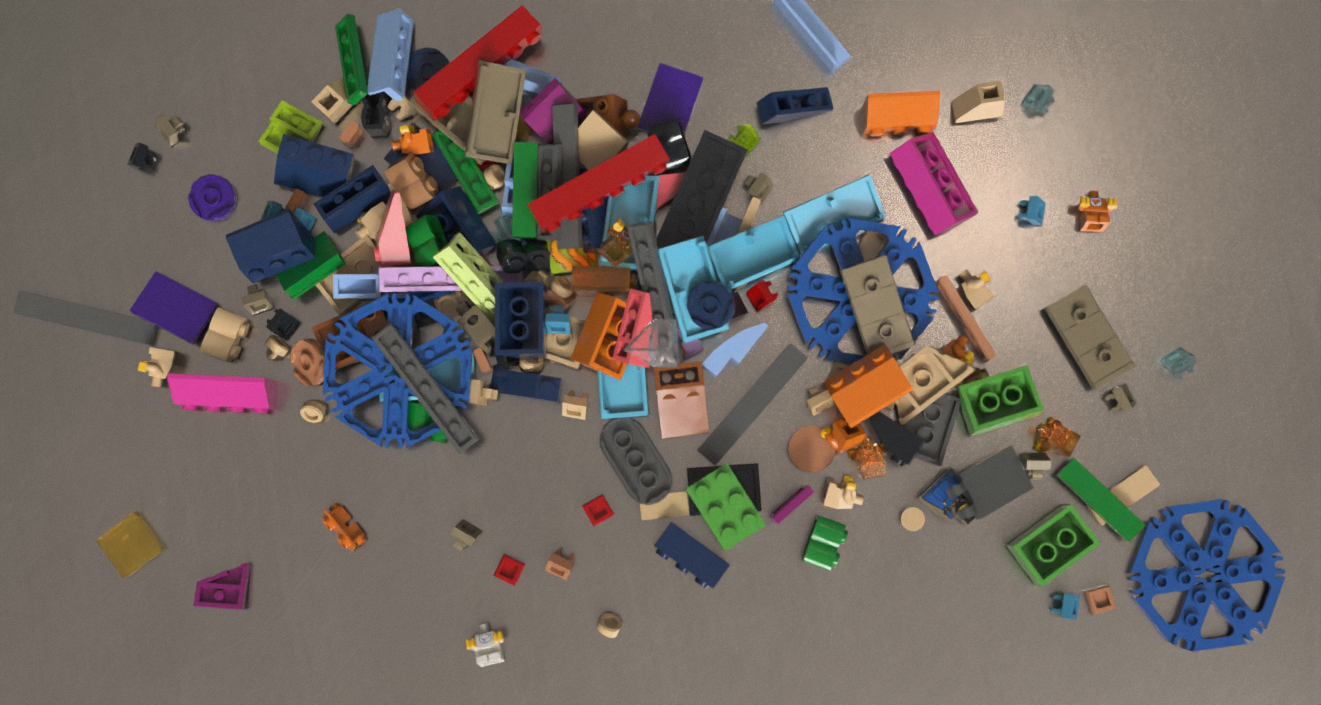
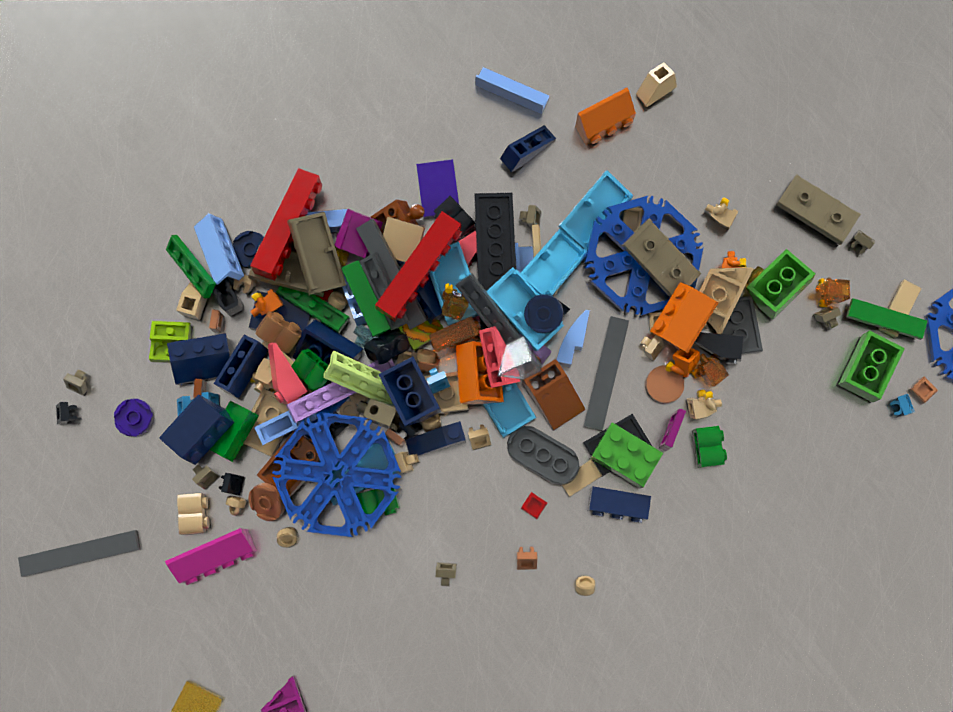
camera: 30 degrees left, 5 degrees down
dark purple tile [130,271,219,345] -> none
tan piece [138,347,177,387] -> none
orange hinge [322,503,366,552] -> none
dark grey tile [371,323,479,454] -> none
white piece [465,623,505,667] -> none
red tile [493,553,526,586] -> none
clear neon green tile [729,123,761,157] -> none
red tile [746,280,778,312] -> none
dark pink slope [890,132,979,235] -> none
tan tile [900,507,925,531] -> none
torso [916,466,975,526] -> none
nougat tile [935,275,997,362] -> none
dark grey tile [945,445,1034,520] -> none
dark azure tile [1017,196,1046,225] -> none
clear light blue tile [1022,84,1055,113] -> none
orange piece [1078,191,1117,232] -> none
clear light blue tile [1161,347,1197,380] -> none

